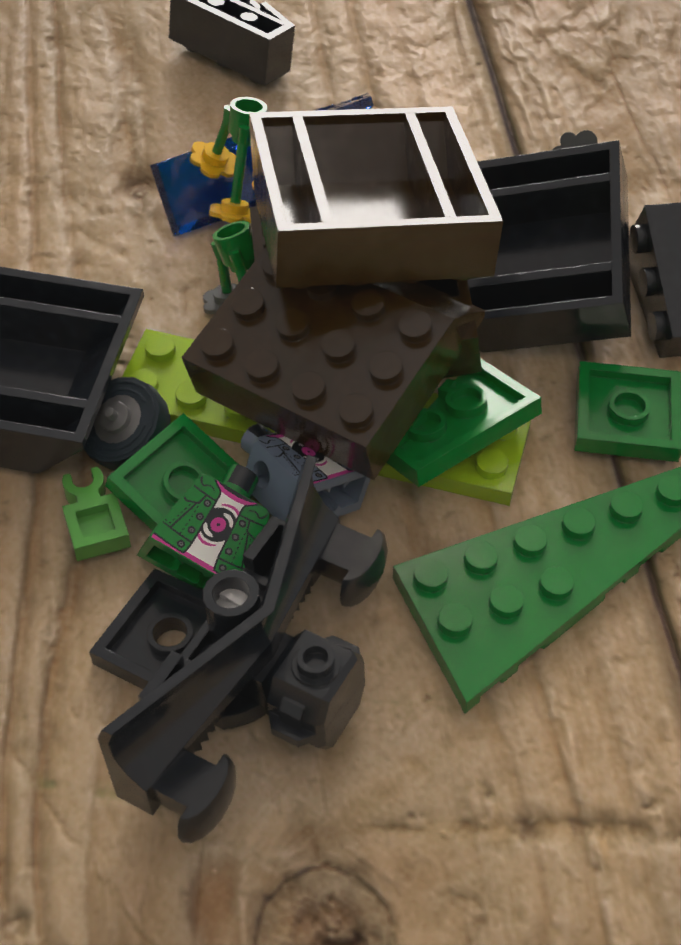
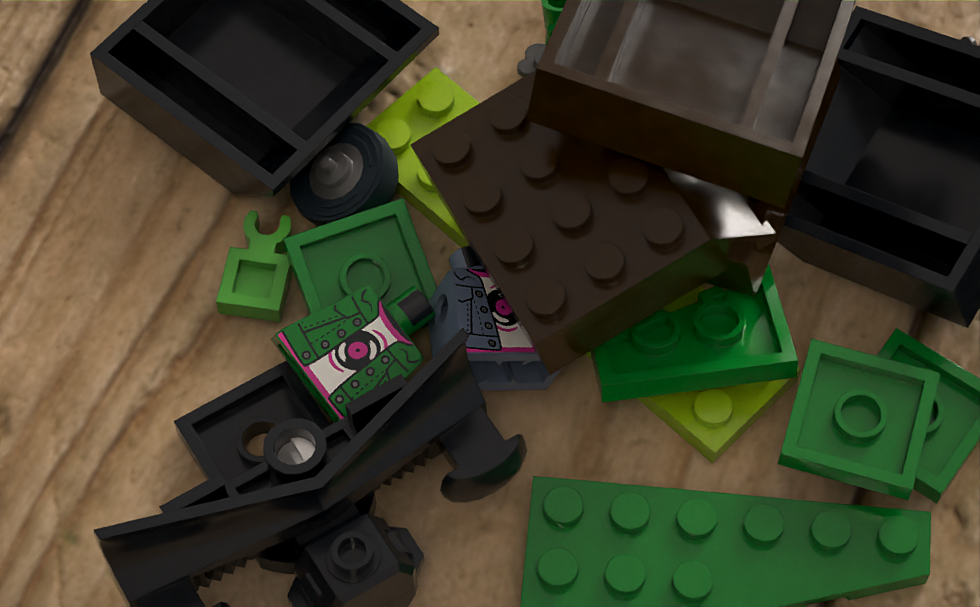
camera: 30 degrees right, 10 degrees up
none -> green plate [778,338,940,500]

